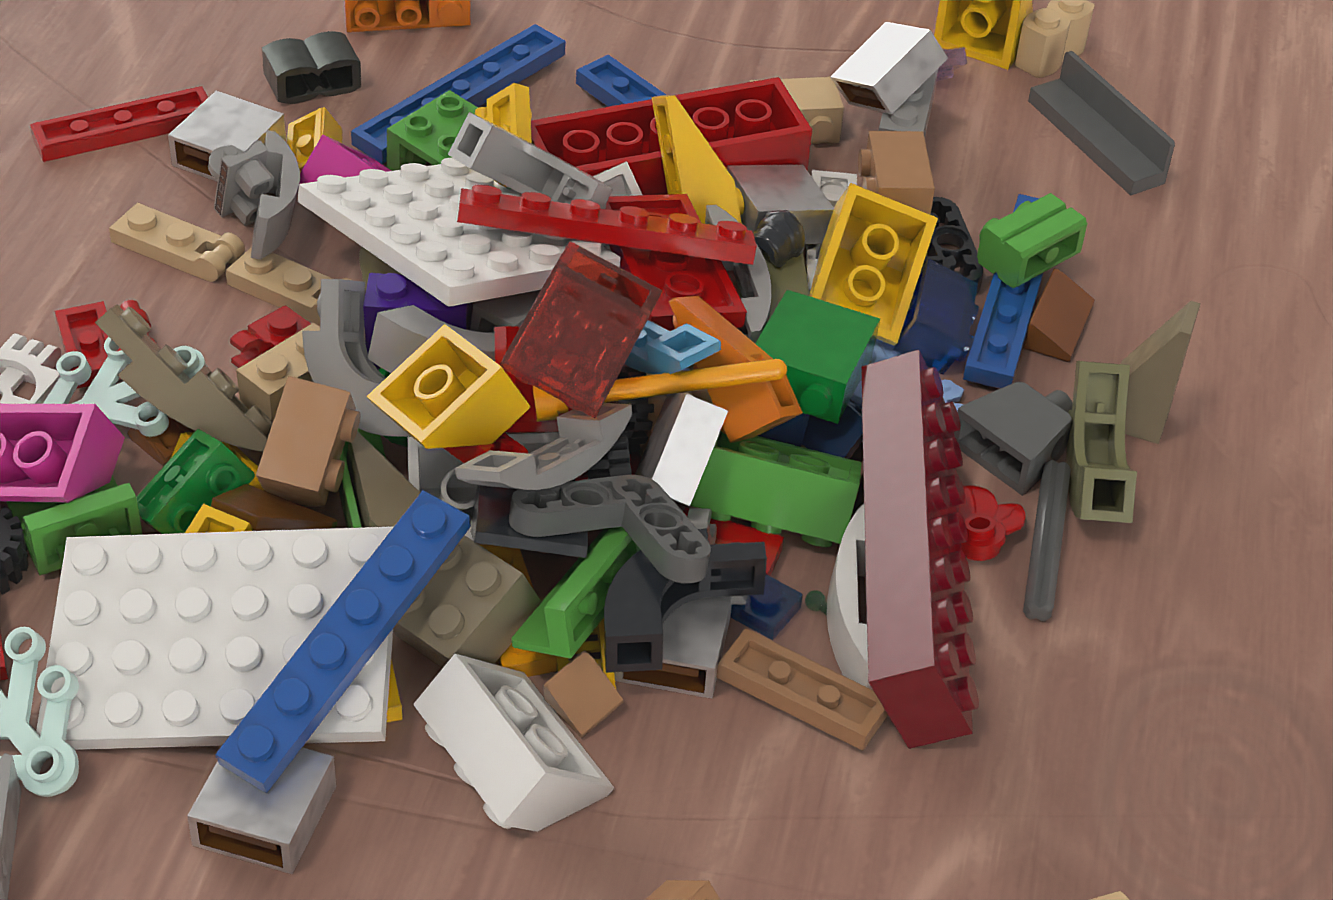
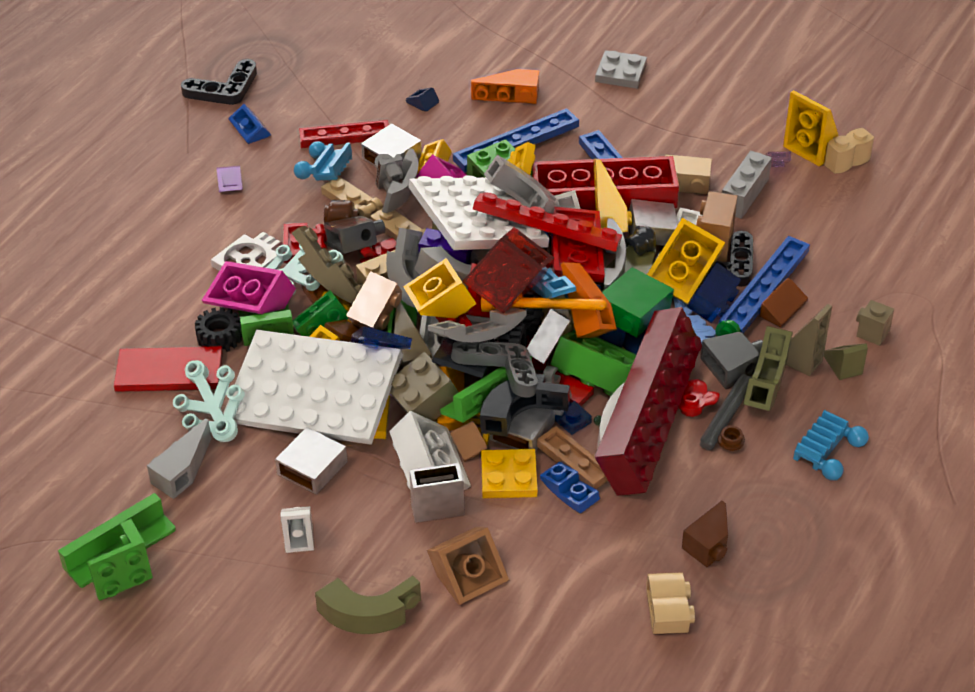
camera: 20 degrees right, 0 degrees up
blue plate [215,490,471,793] -> none
pearl dark grey brick [262,31,361,104] -> none
flat silver piece [831,22,948,114] -> none
bright green brick [977,193,1088,289] -> none
dark grey panel [1028,51,1175,196] -> none
none -> dark azure gear [294,141,352,181]
none -> reddish brown head [324,199,359,223]
none -> dark grey torso [324,216,386,254]
none -> clear blue wing [351,326,412,349]
none -> dark blue slope [406,87,439,111]
none -> flat silver piece [409,463,464,523]
none -> yellow plate [481,449,538,498]
none -> blue slope [540,461,600,513]
none -> reddish brown slope [682,501,728,568]
none -> green plate [715,320,741,336]
none -> reddish brown plate [718,426,745,451]
none -> dark azure gear [793,410,869,480]
none -> olive slope [824,343,868,380]
none -> dark tan brick [856,300,894,346]

